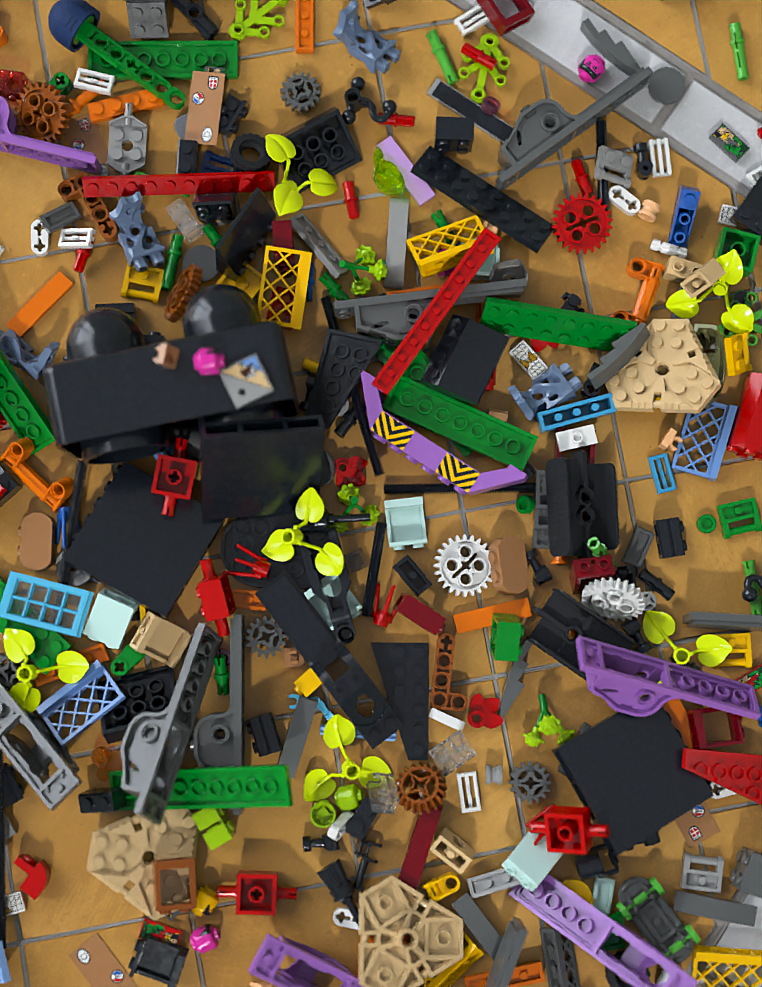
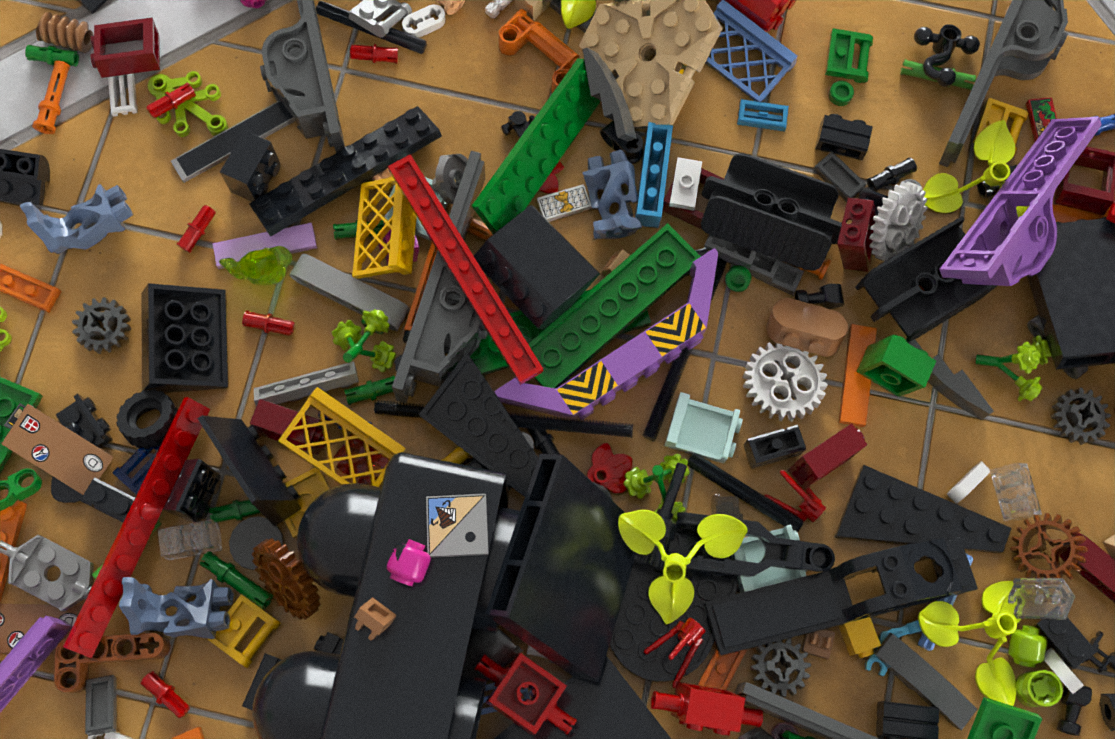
camera: 65 degrees left, 10 degrees down
white tile [58,228,96,249] -> none
neon yellow plant [265,134,338,216] -> none
black piece [342,77,397,125] -> none
bright green pin [426,29,459,86] -> none
dark orange beam [430,633,468,711] -> none
white tile [456,771,481,813] -> none
red plate [467,693,504,729] -> none
clear pink tile [481,97,500,115] -> none
light grey wheel [485,765,502,785] -> none
red gear [551,192,613,255] -> none
bright green pin [587,537,616,568] -> none
black leg [621,617,653,654] -> none
light nougat tile [658,428,683,452] -> none

